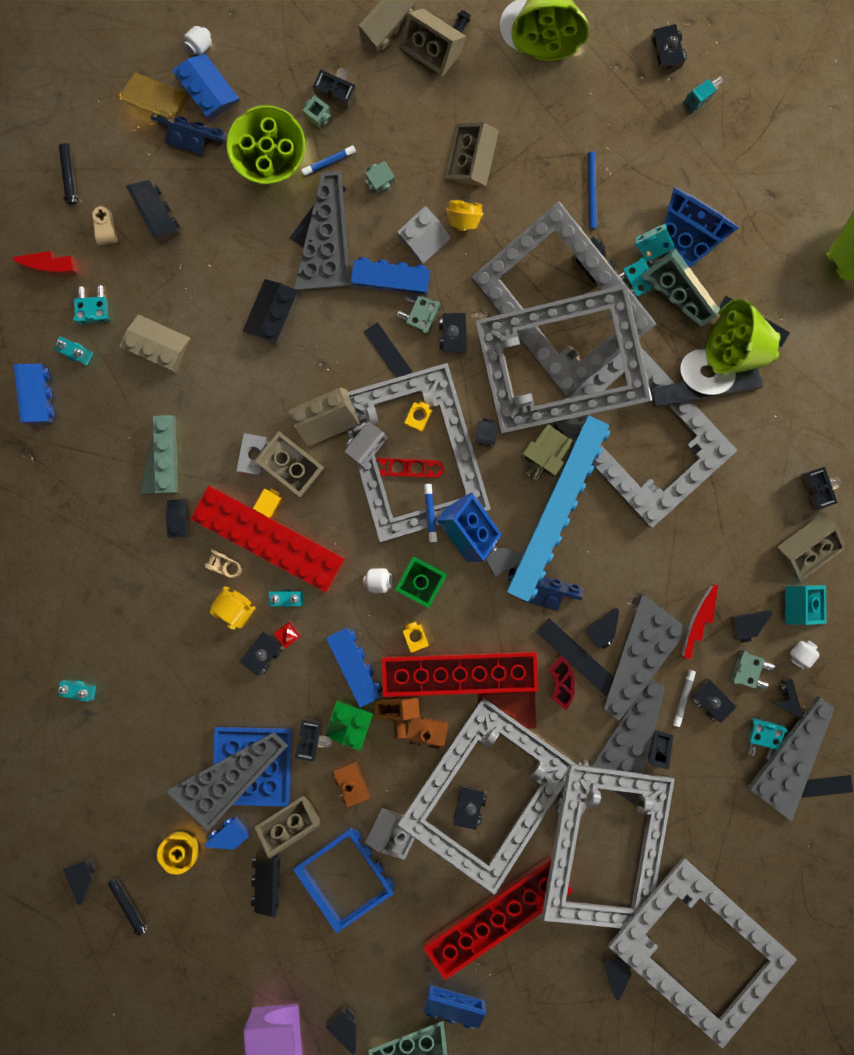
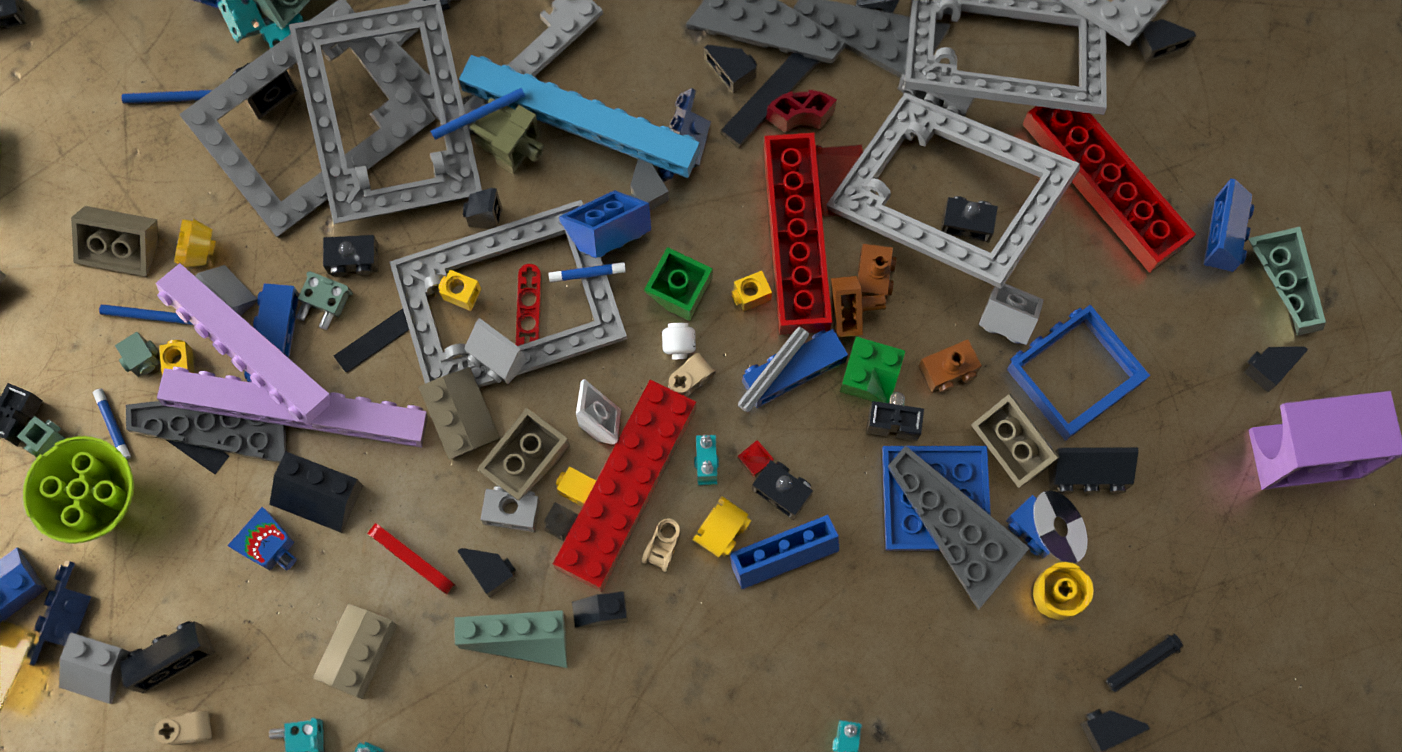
camera: 90 degrees left, 15 degrees down
none -> light grey slope [59,633,131,704]
none -> blue bar [99,304,193,325]
none -> lavender brick [156,263,331,425]
none -> lavender brick [157,367,427,448]
none -> yellow brick [159,340,195,375]
none -> blue torso [228,507,297,571]
none -> red beam [367,523,455,595]
none -> blue bar [431,87,526,140]
none -> black slope [457,548,516,598]
none -> clear smoke window [544,502,578,541]
none -> white slope [576,379,621,444]
none -> tan piece [668,353,716,397]
none -> blue brick [729,515,839,589]
none -> light grey axle [738,327,809,412]
none -> sticker [1034,490,1088,563]

